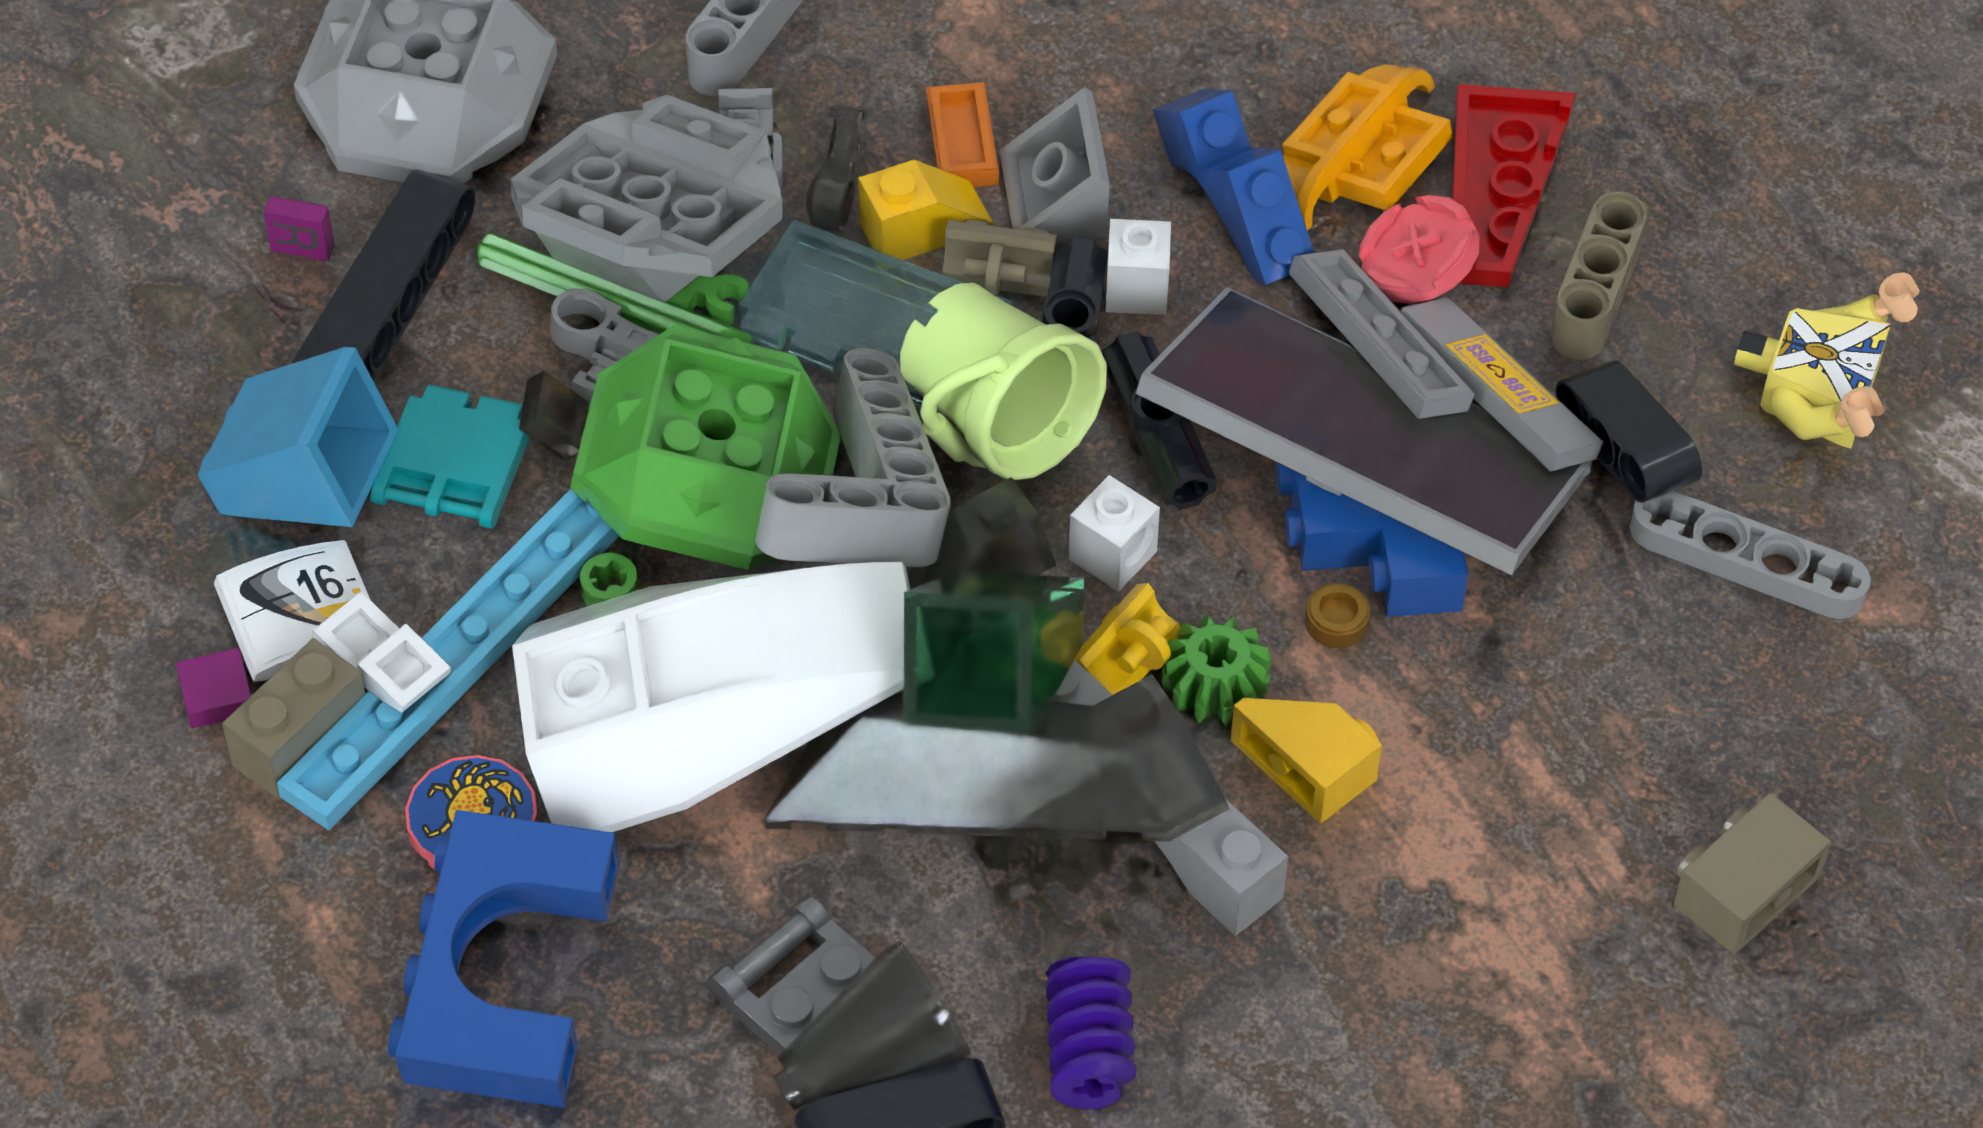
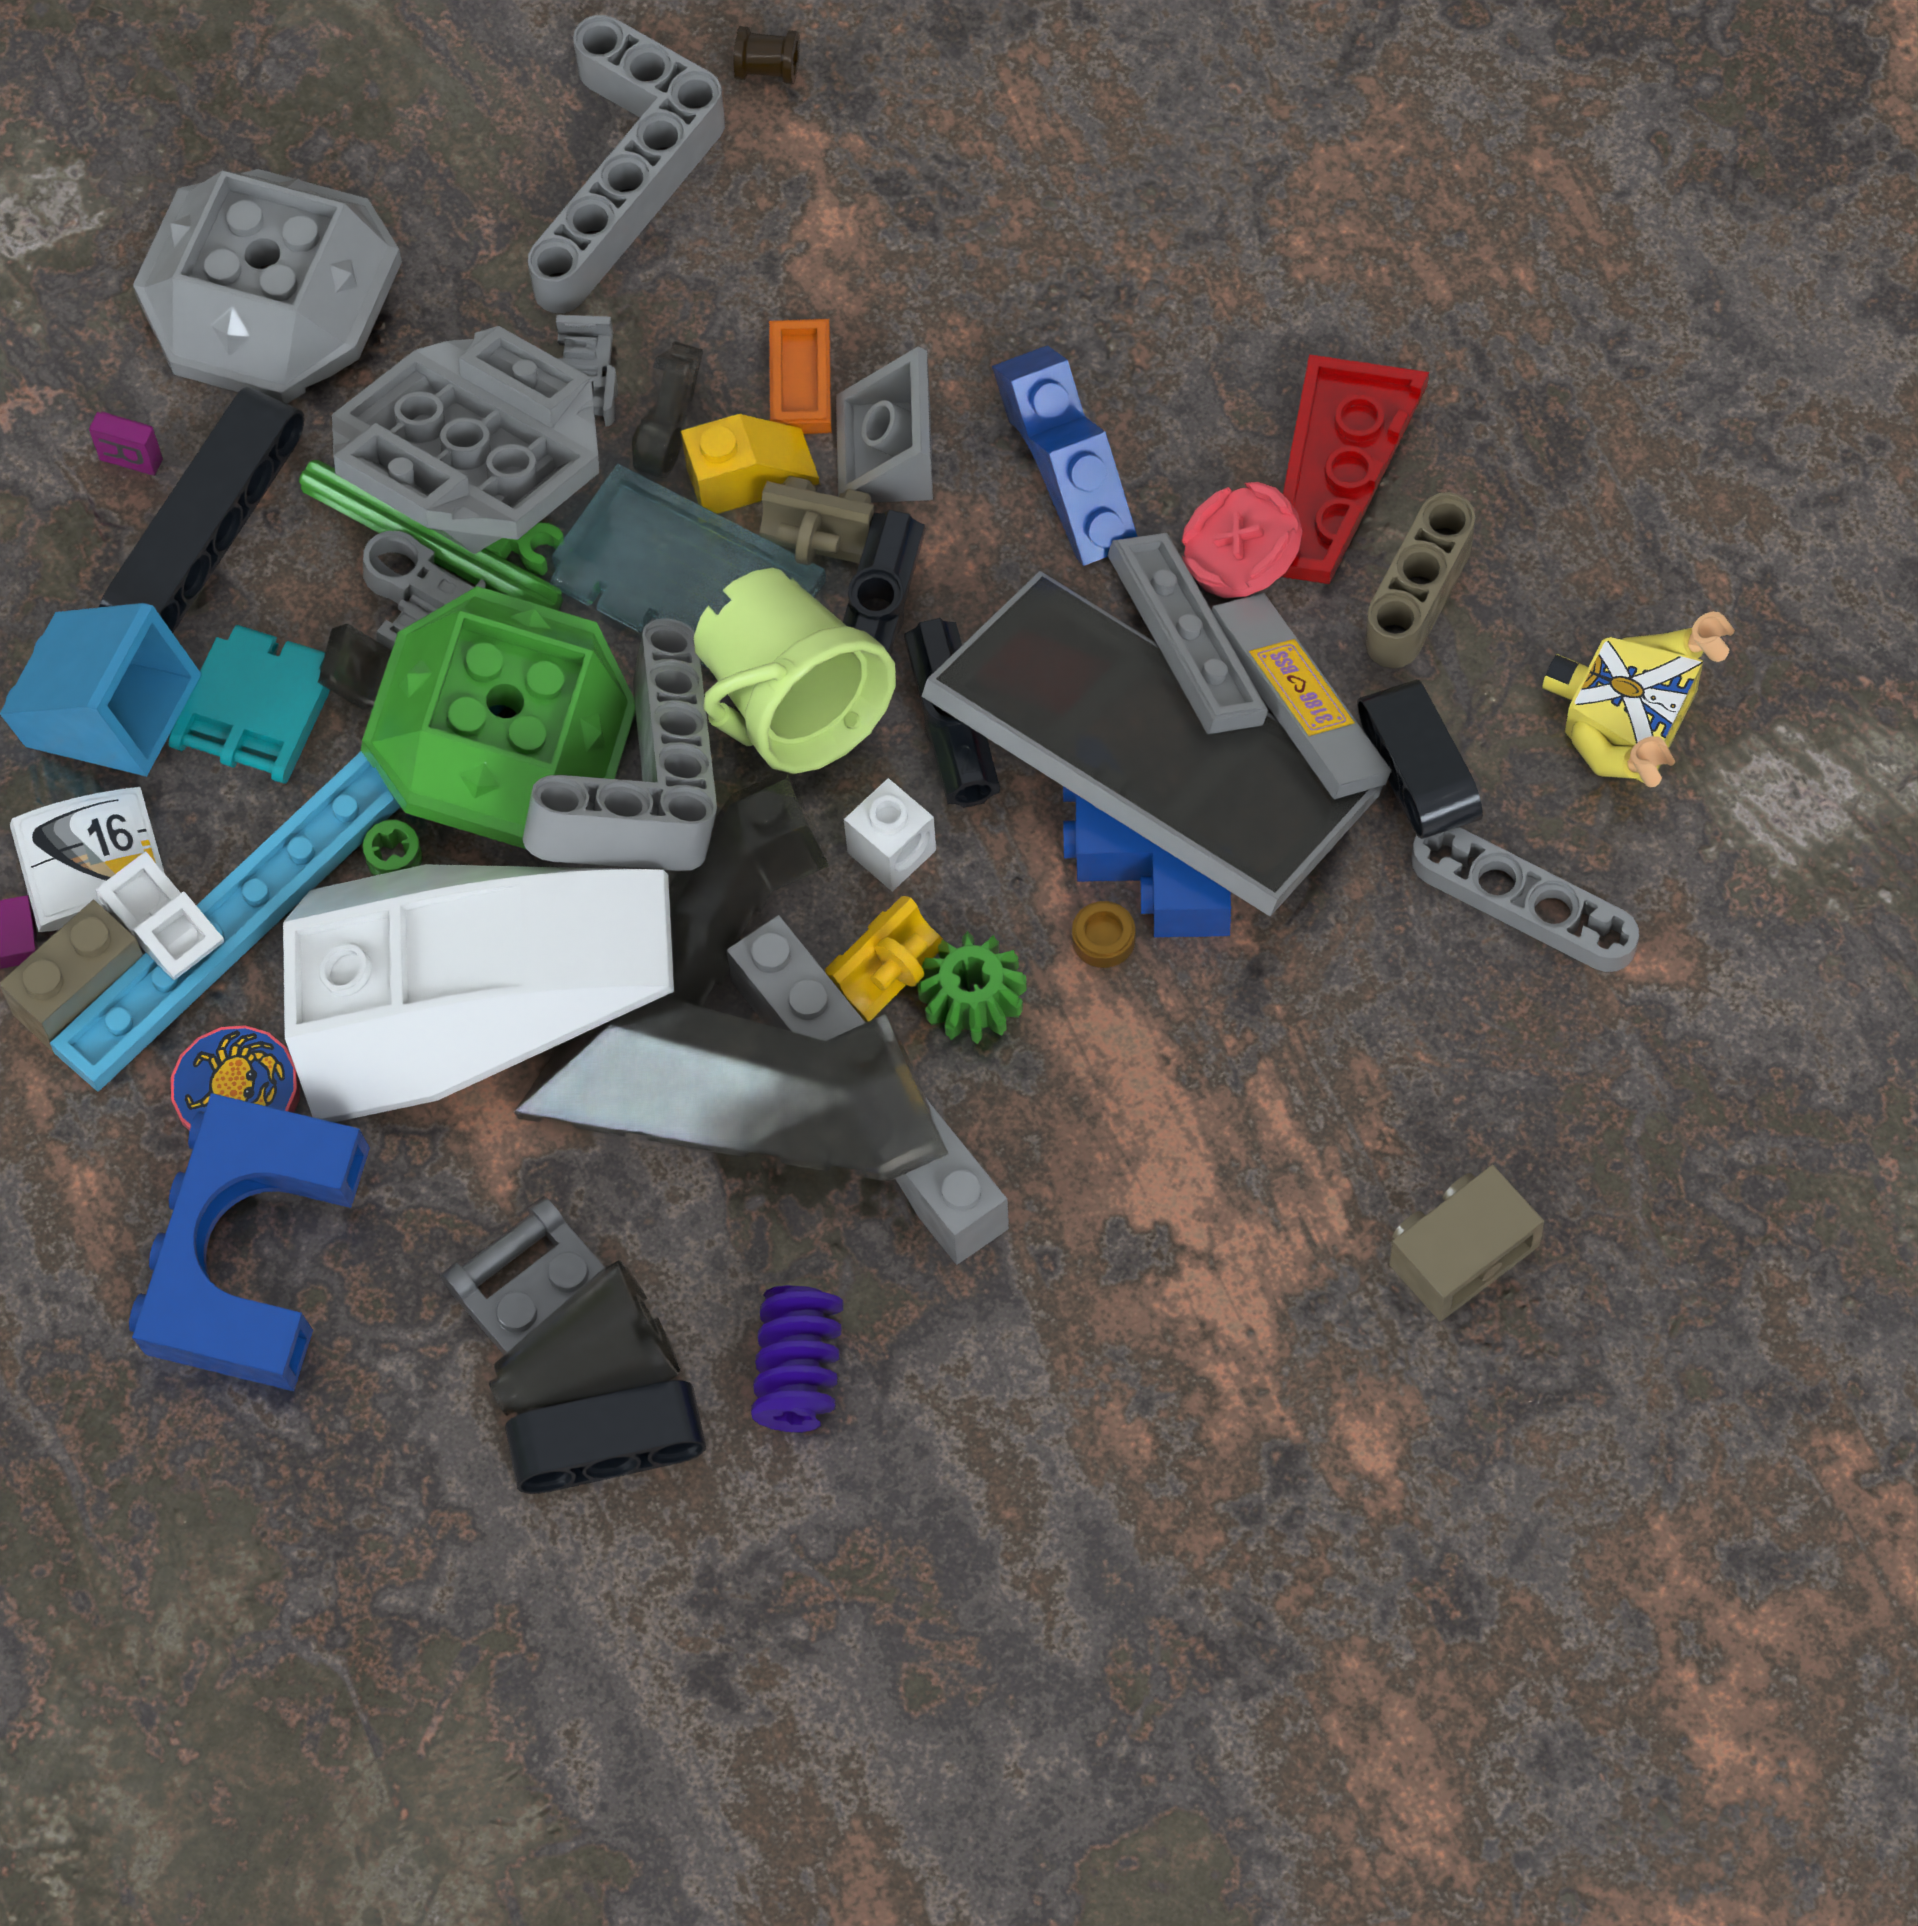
camera: 10 degrees right, 10 degrees up
clear green slope [903,571,1084,734] -> none
white brick [1106,219,1171,315] -> none
yellow slope [1230,698,1382,824] -> none
light orange plate [1282,64,1453,231] -> none

